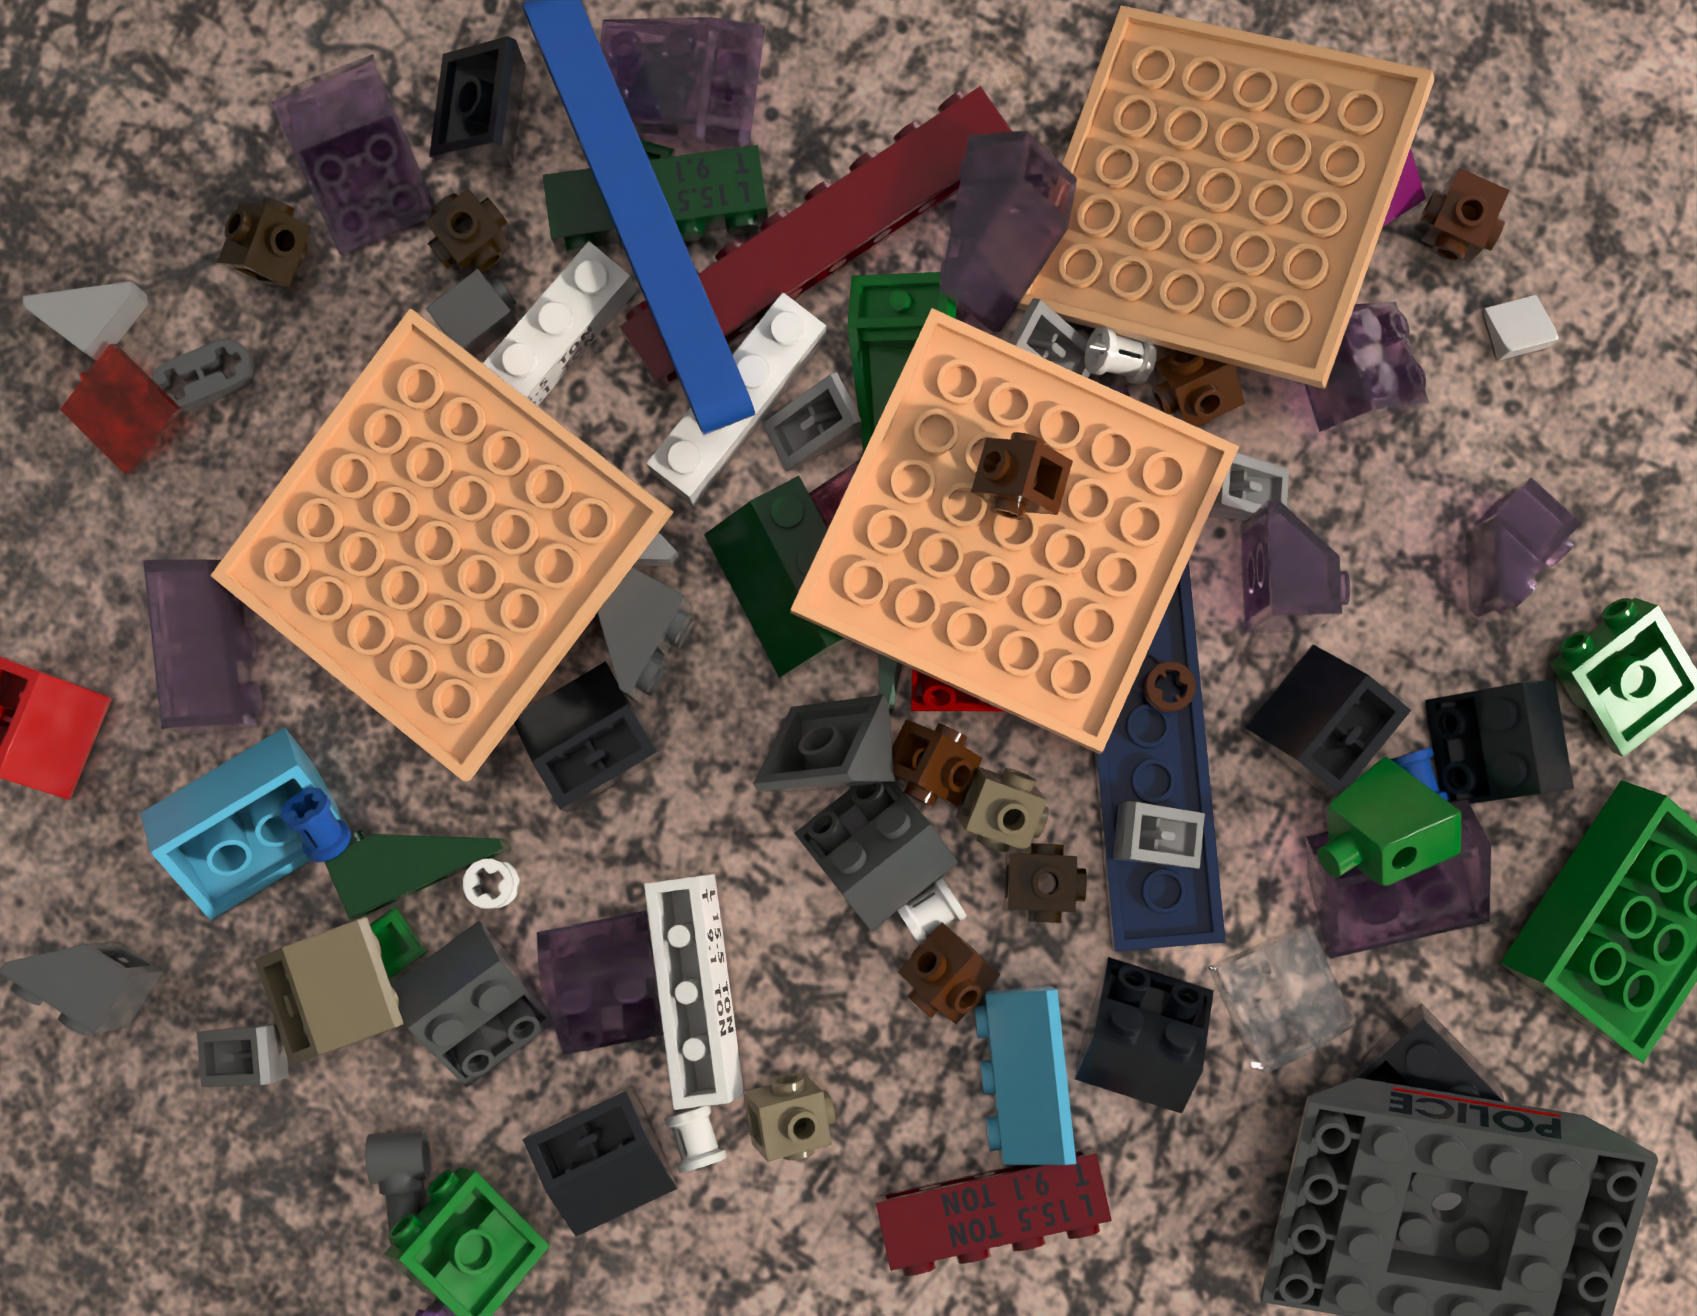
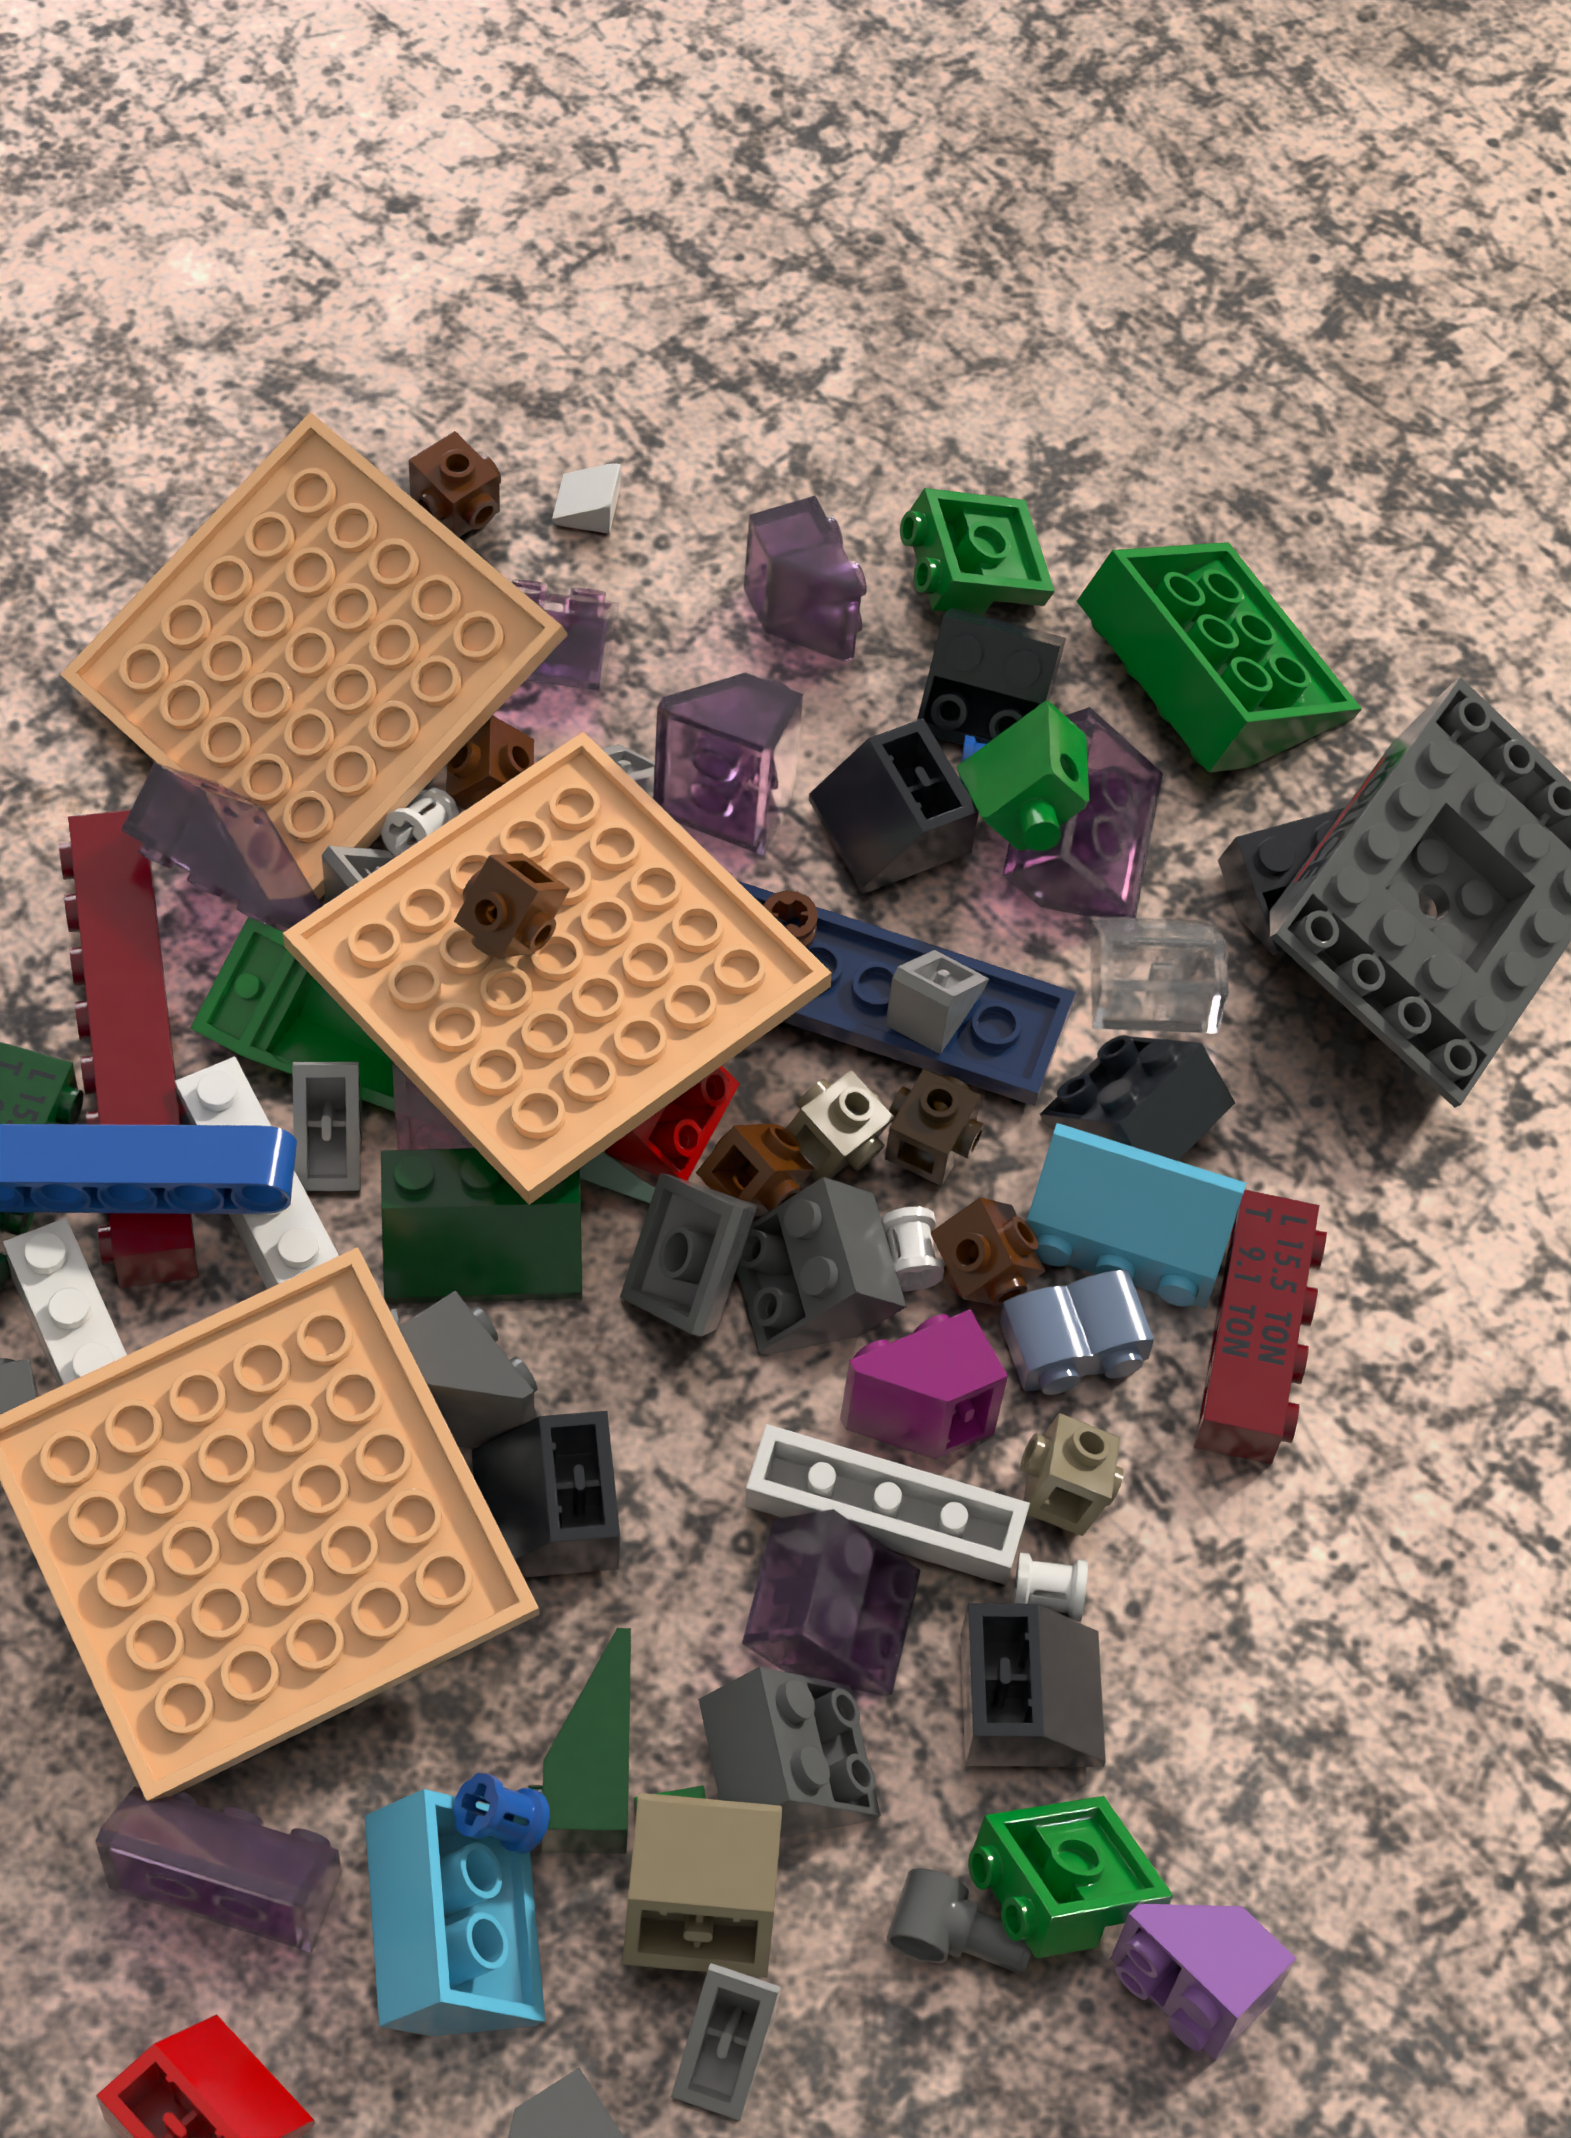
camera: 70 degrees left, 25 degrees down
white bush [463,859,520,909] -> none
none -> magenta slope [840,1310,1008,1460]
none -> sand blue brick [999,1270,1154,1395]

